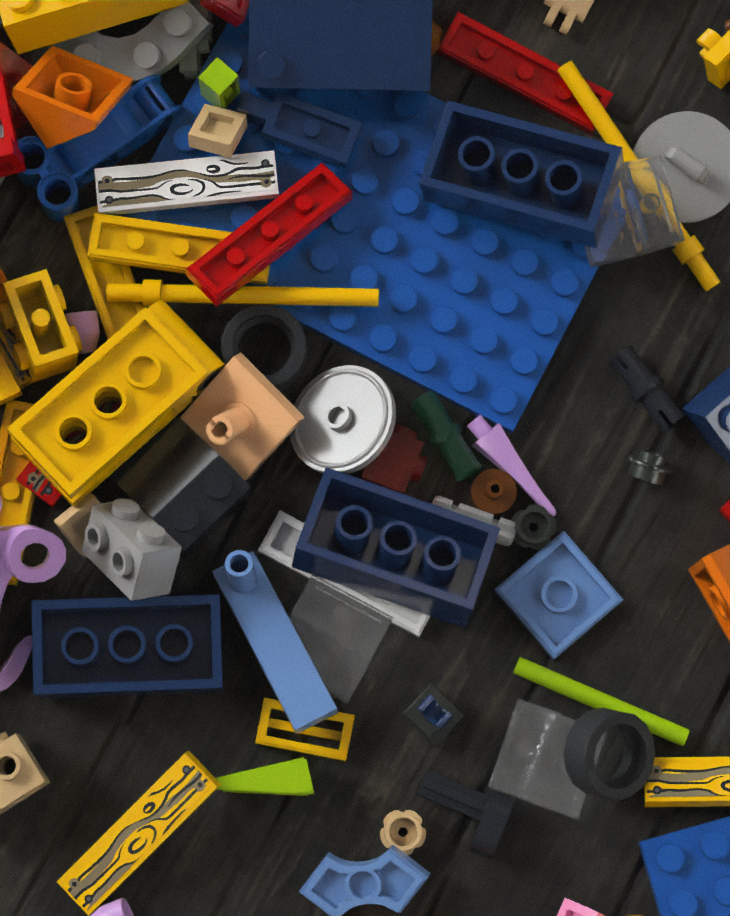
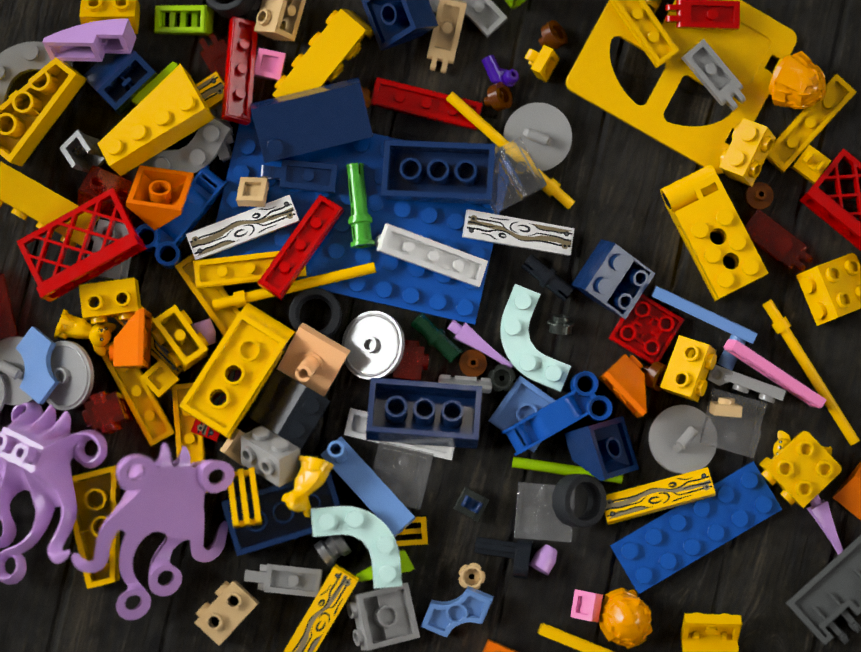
camera: 10 degrees left, 5 degrees up
lime piece [198,57,240,109] -> none
none -> yellow tile [228,467,262,528]
none -> light grey hinge [244,563,323,597]
none -> yellow animal [282,455,334,517]
none -> light aqua plate [311,506,402,589]
none -> flat silver wheel [314,535,352,567]
none -> bright green pin [346,163,375,249]
none -> light grey plate [347,583,420,651]
none -> white piece [375,224,488,287]
none -> white tile [462,209,574,256]
none -> dark purple arm [481,55,519,87]
none -> reddish brown tile [484,82,513,112]
none -> light aqua plate [500,284,571,392]
none -> blue piece [502,371,612,456]
none -> lavender hose [529,544,557,575]
none -> dark blue slope [564,416,639,481]

